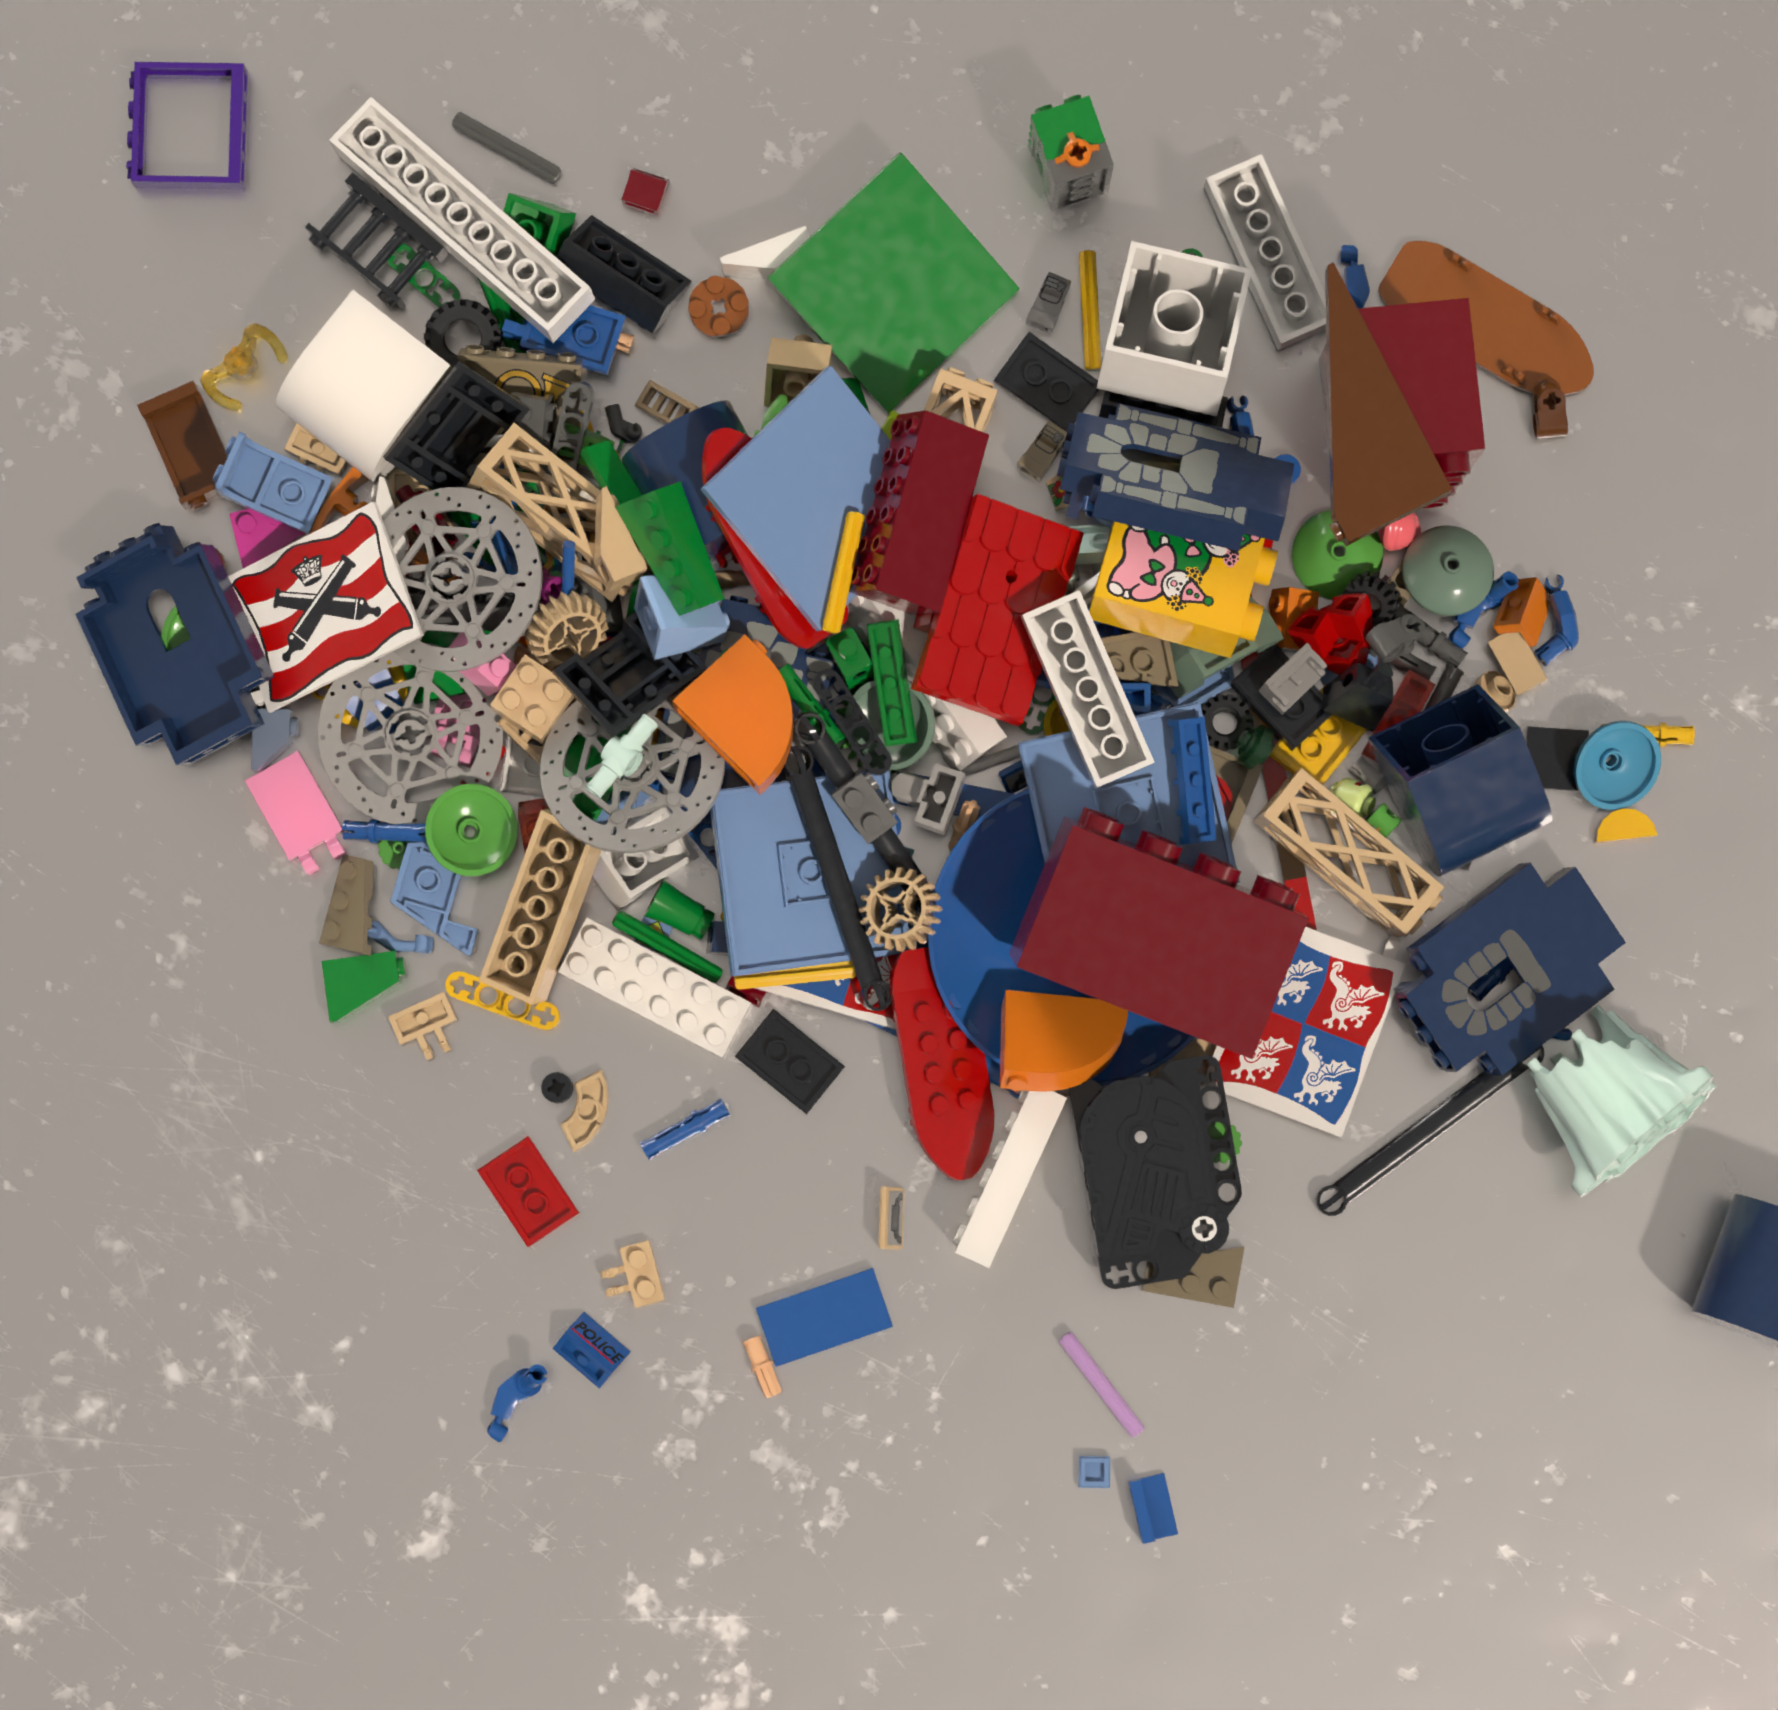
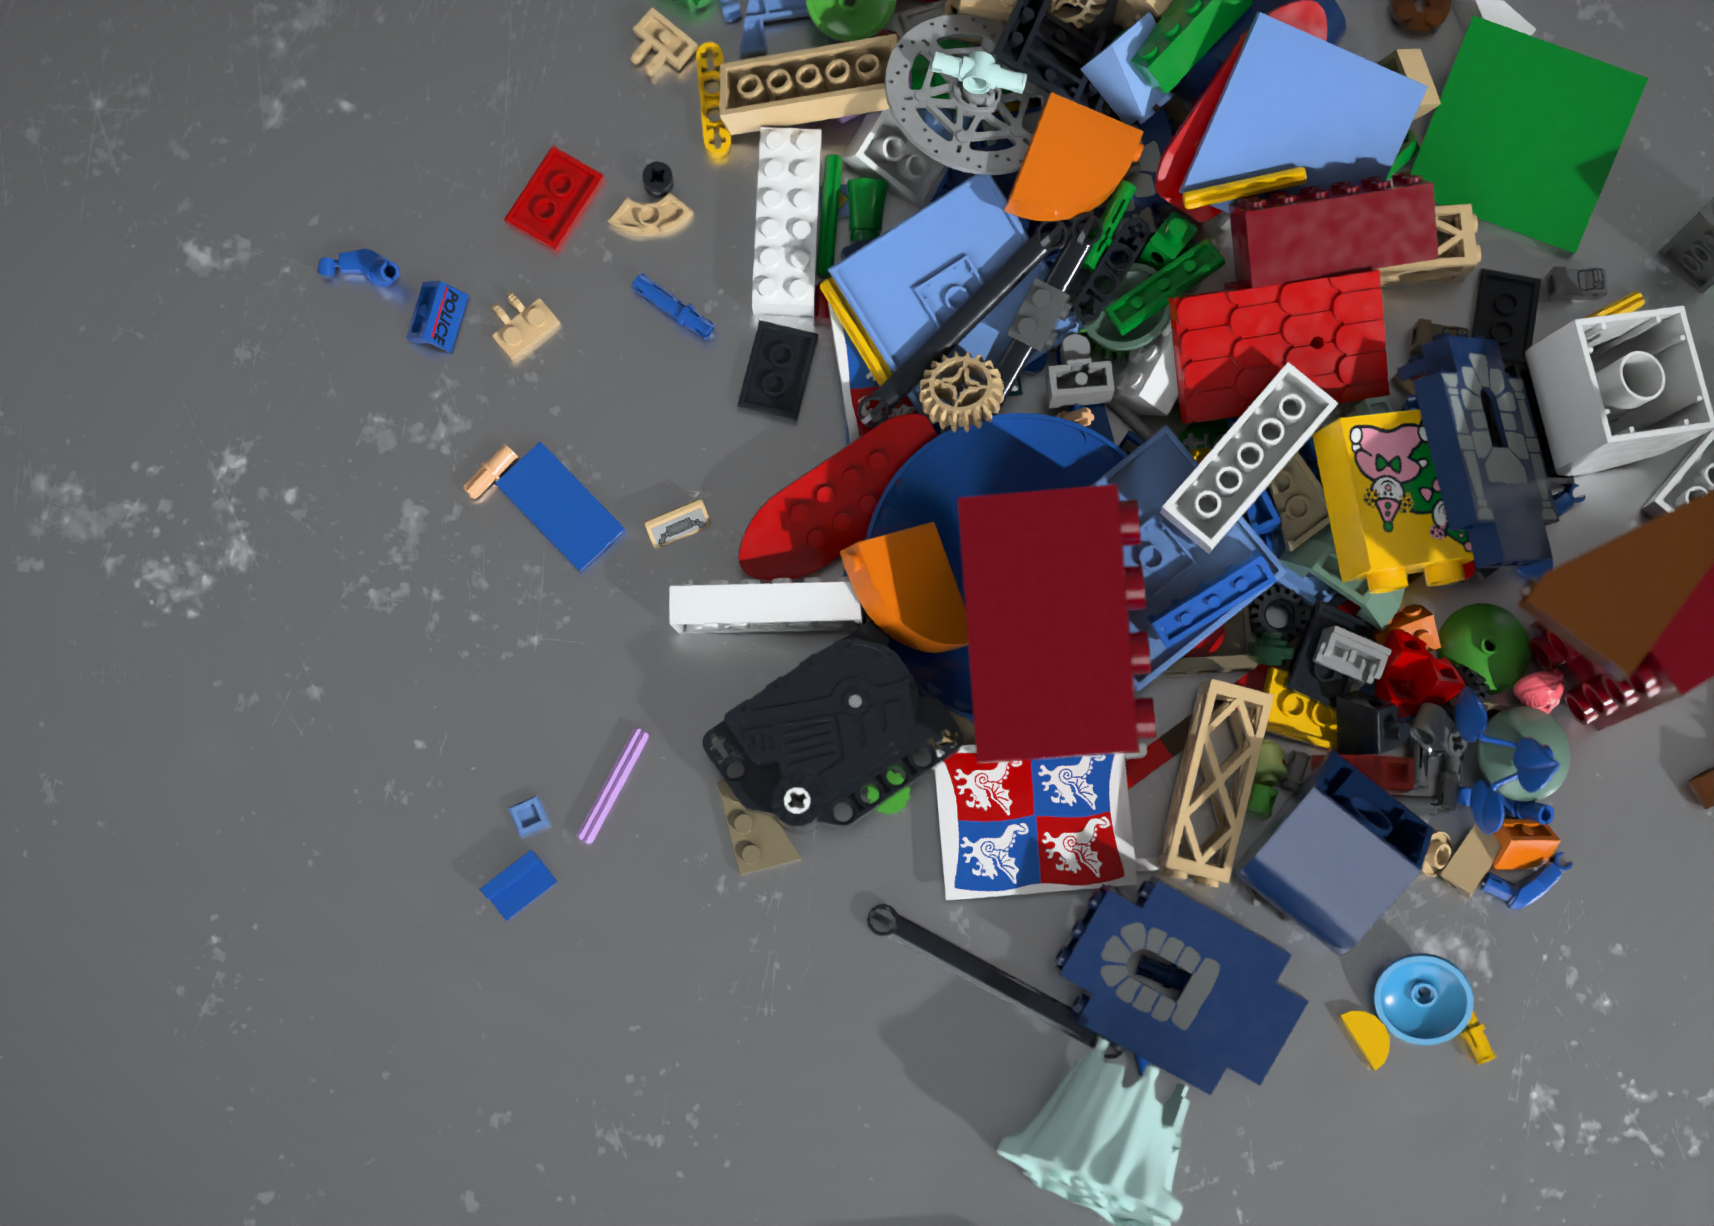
camera: 60 degrees right, 5 degrees down
black tile [1526,726,1589,792] -> none
none -> blue plant [1455,686,1560,836]

